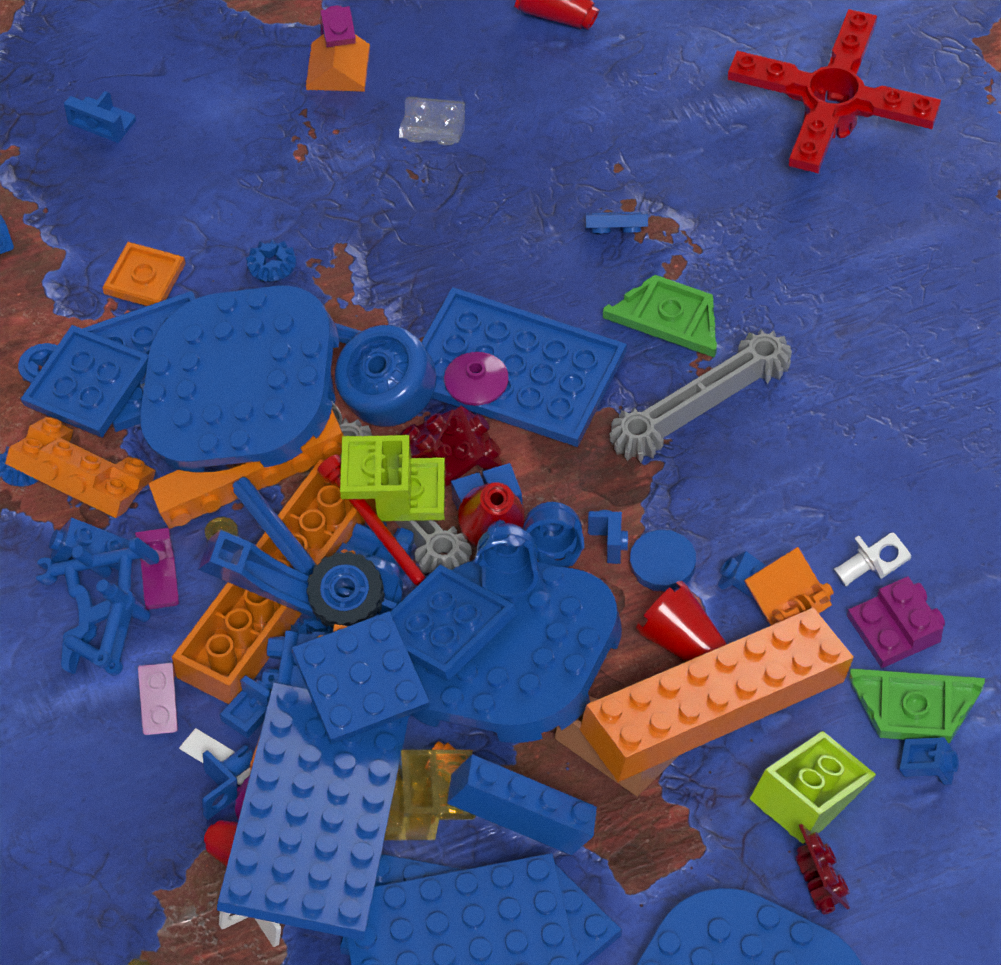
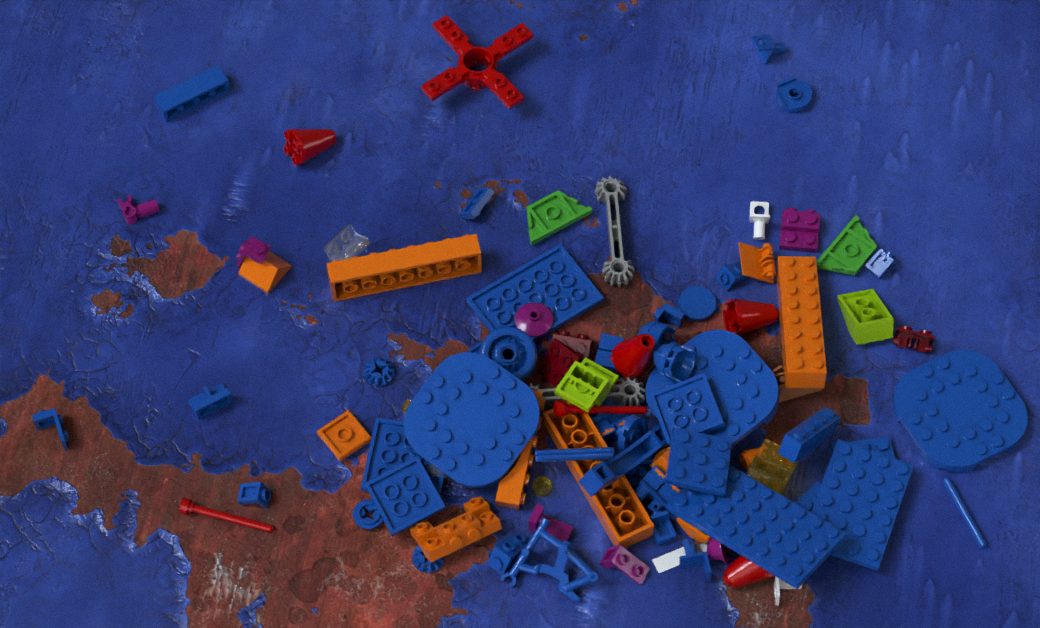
camera: 60 degrees left, 5 degrees up
black wheel [307,551,385,629] -> none
none -> orange brick [326,234,482,302]

